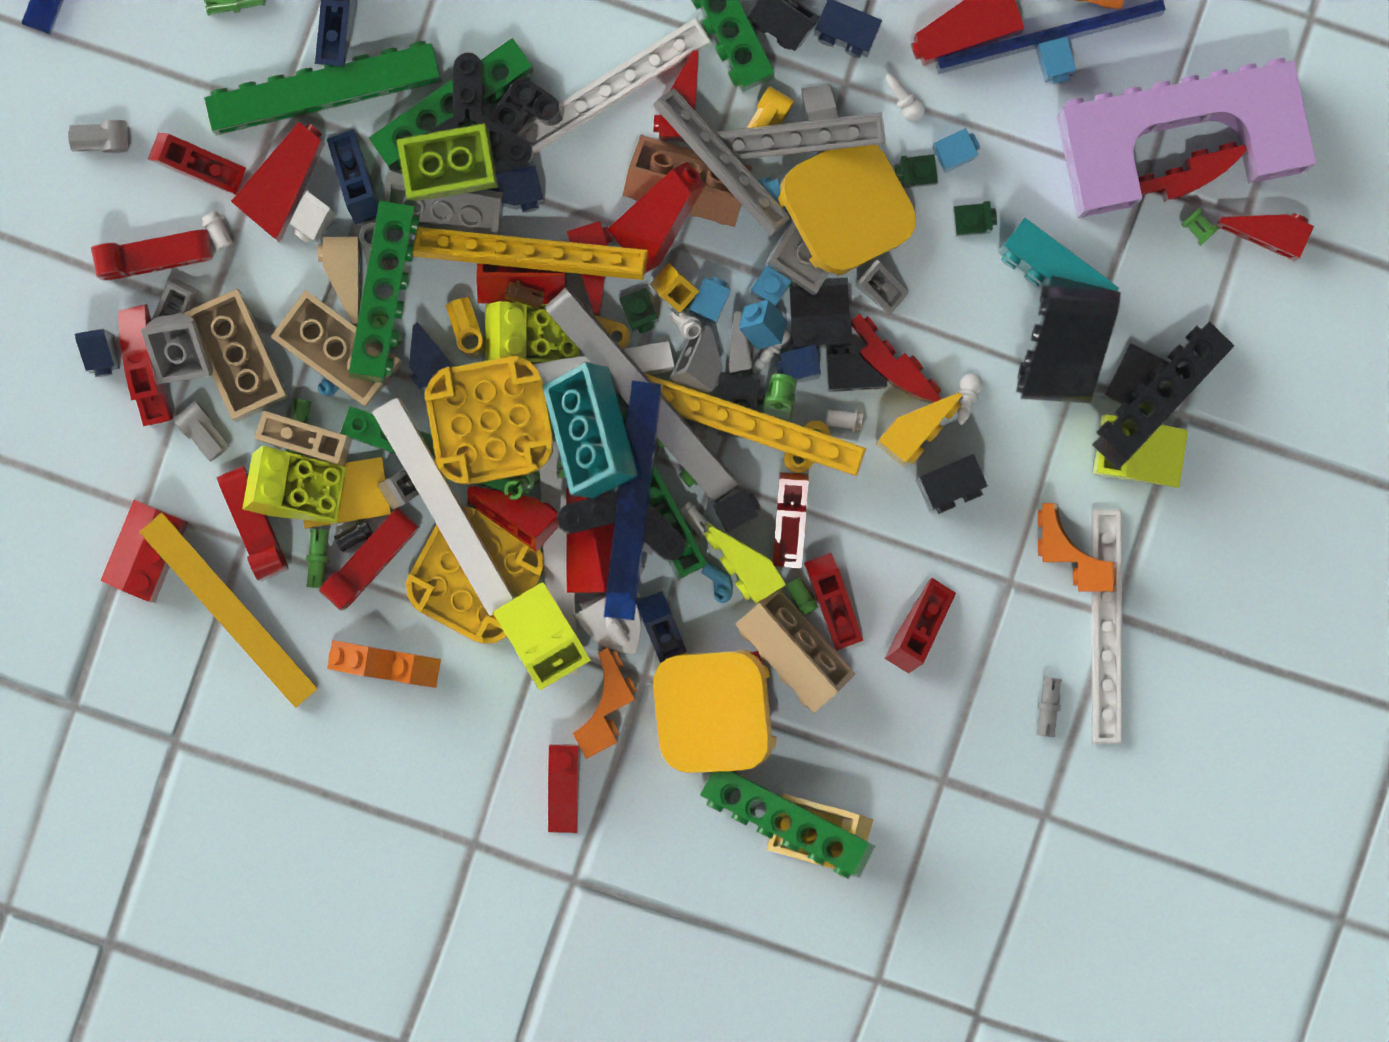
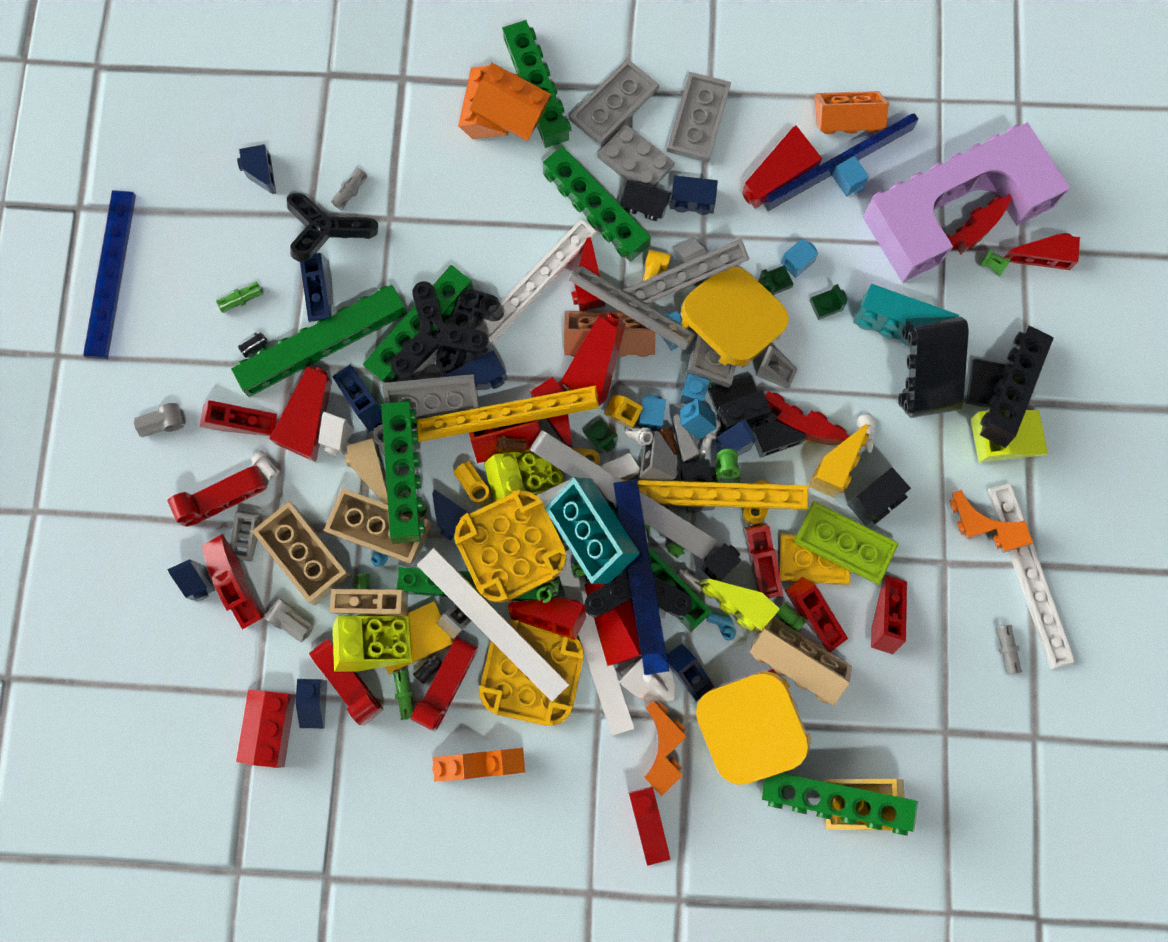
camera: 15 degrees left, 10 degrees down
yellow tile [139,512,317,708] -> none
light grey slope [141,313,212,384] -> none
lime brick [397,124,498,200] -> none
neon yellow slope [492,582,591,691] -> none
white pin [826,408,864,433] -> none
white bar [886,74,925,122] -> none
none -> black pin [238,332,269,358]
none -> dark blue slope [295,679,327,729]
none -> reddish brown pin [658,427,680,455]
none -> yellow tile [779,534,850,585]
none -> lime tile [793,501,899,585]

